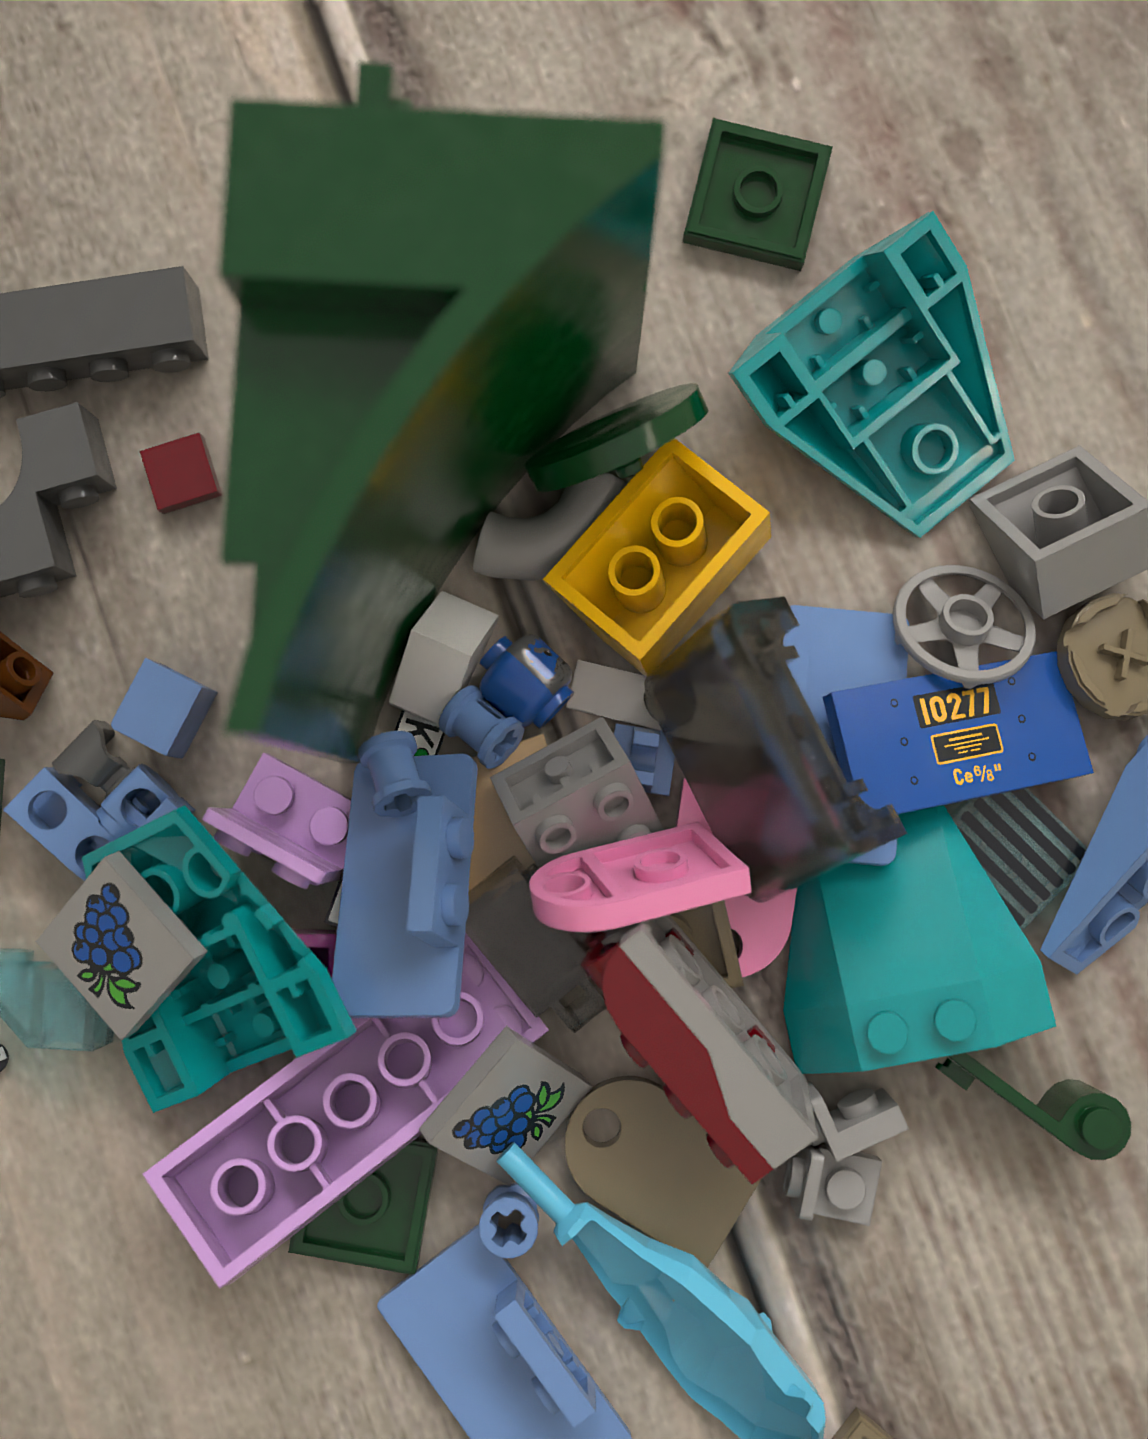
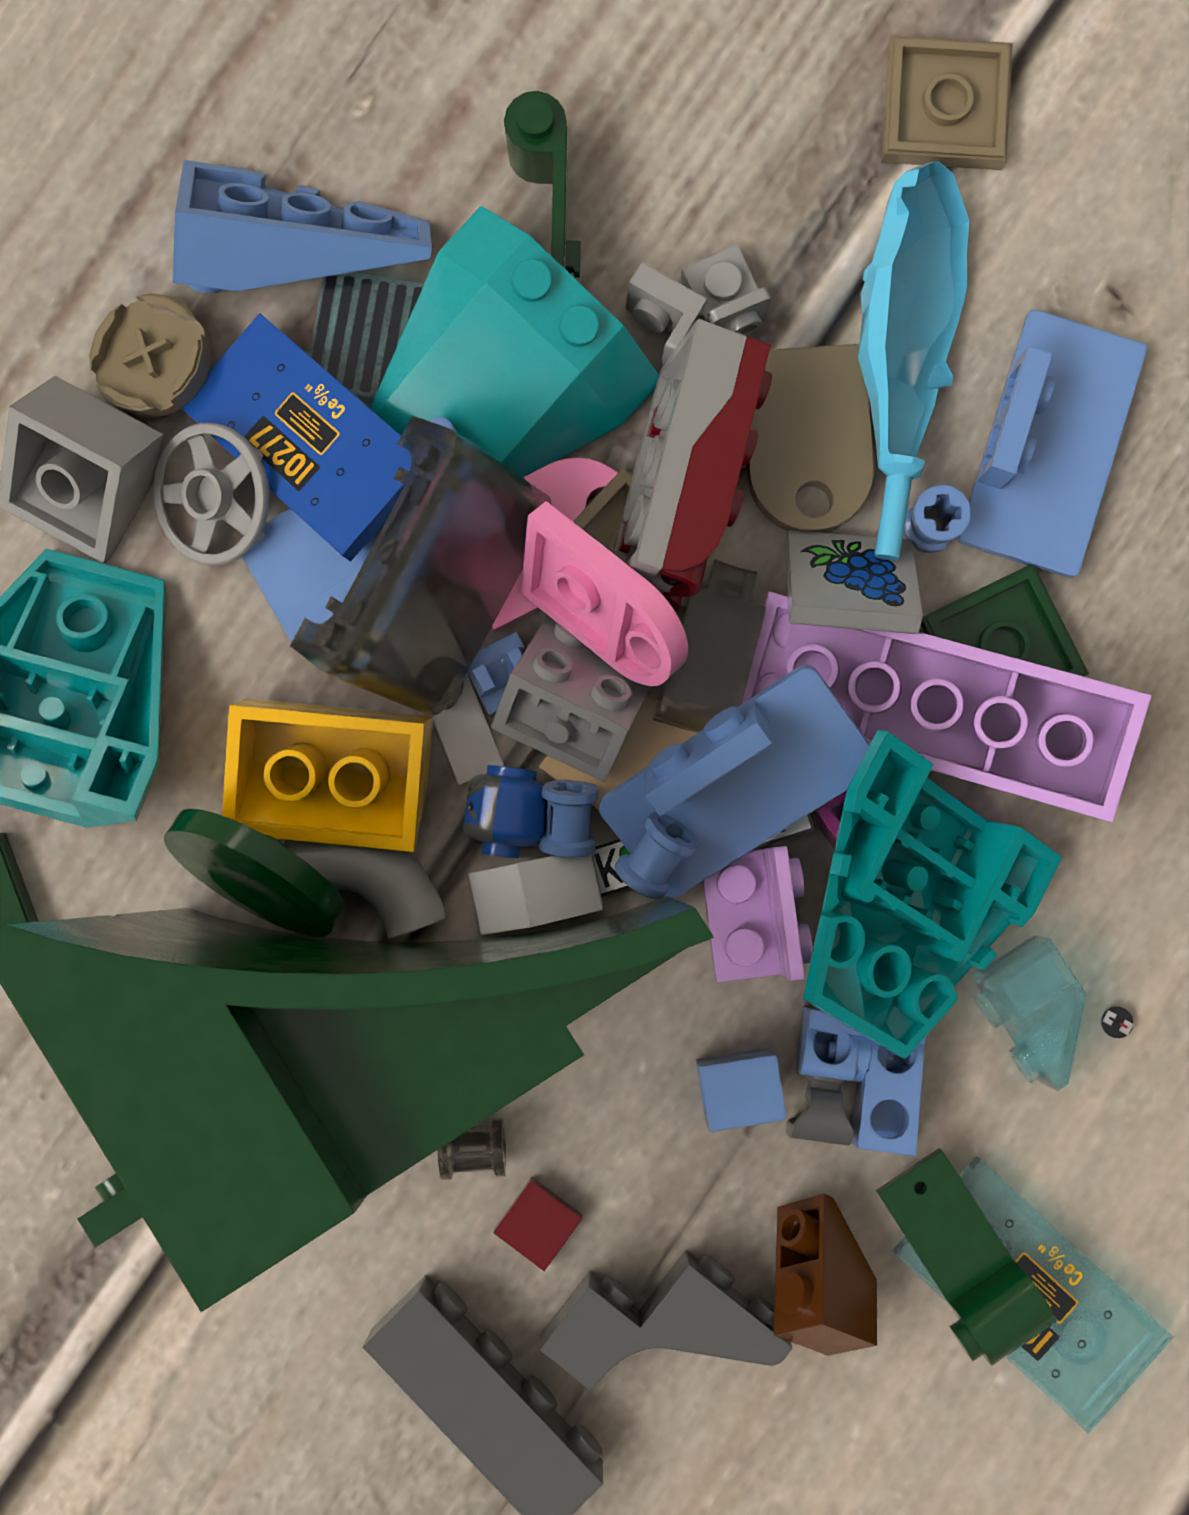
camera: 125 degrees left, 0 degrees up
light grey tile [36,851,208,1041] -> none

